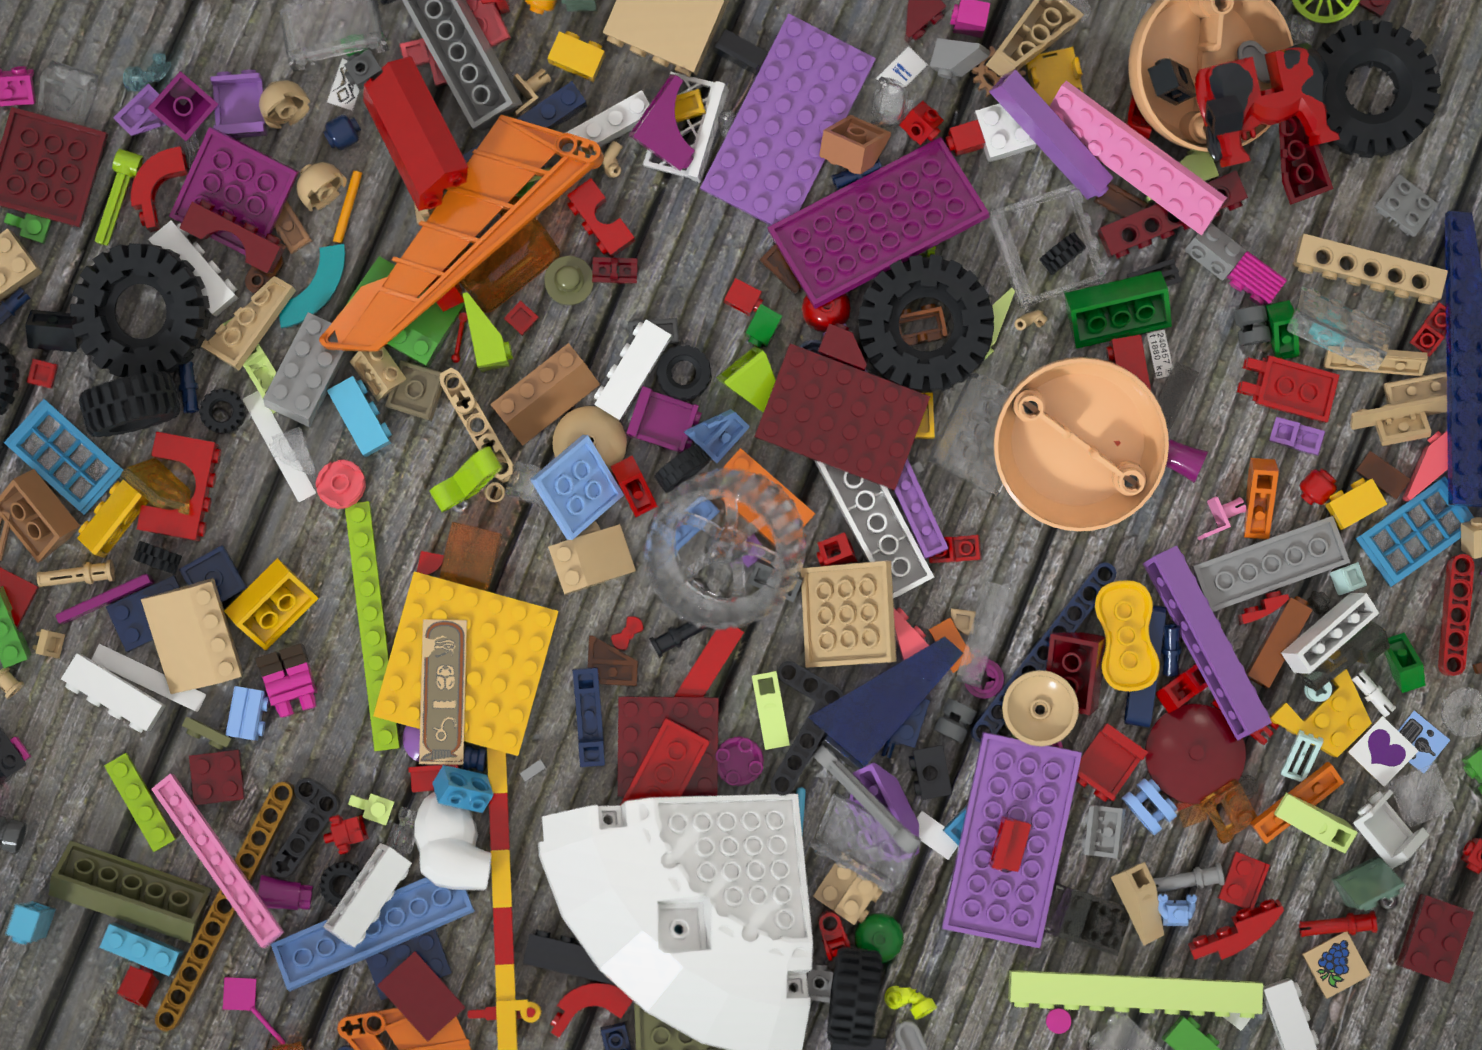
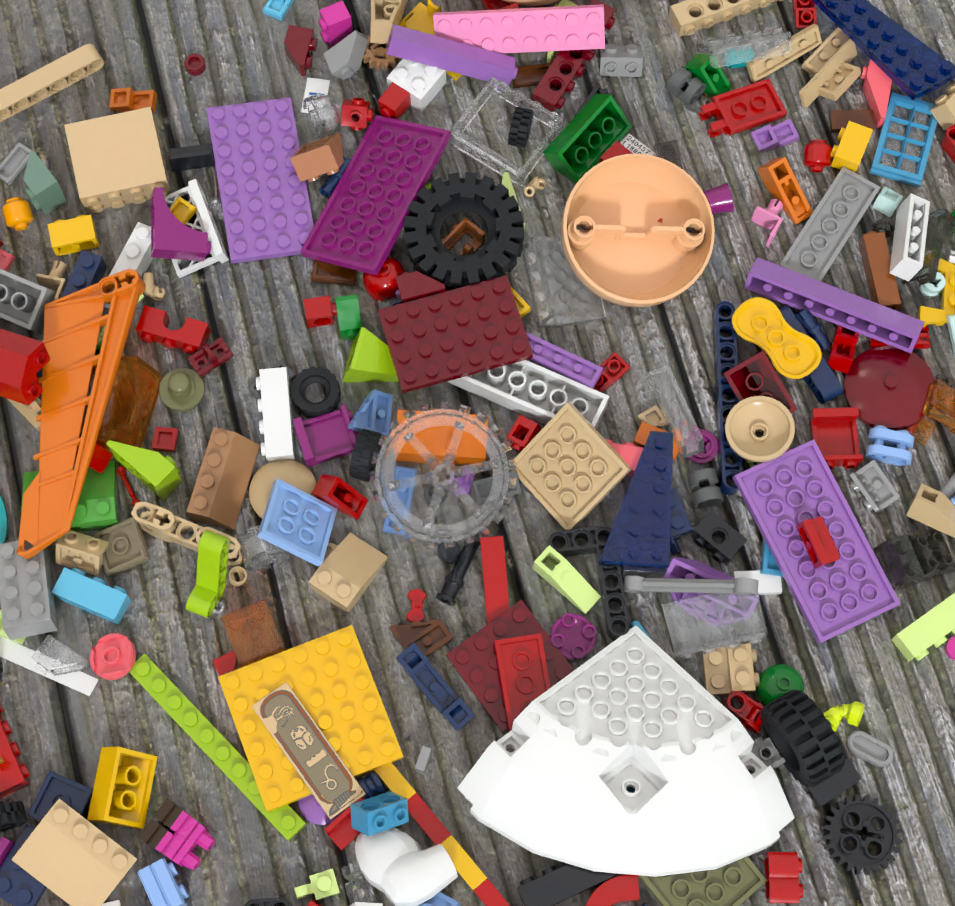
camera: 35 degrees left, 15 degrees down
dark pink brick [1227,251,1287,306] -> none
red slope [1238,591,1289,625] -> none

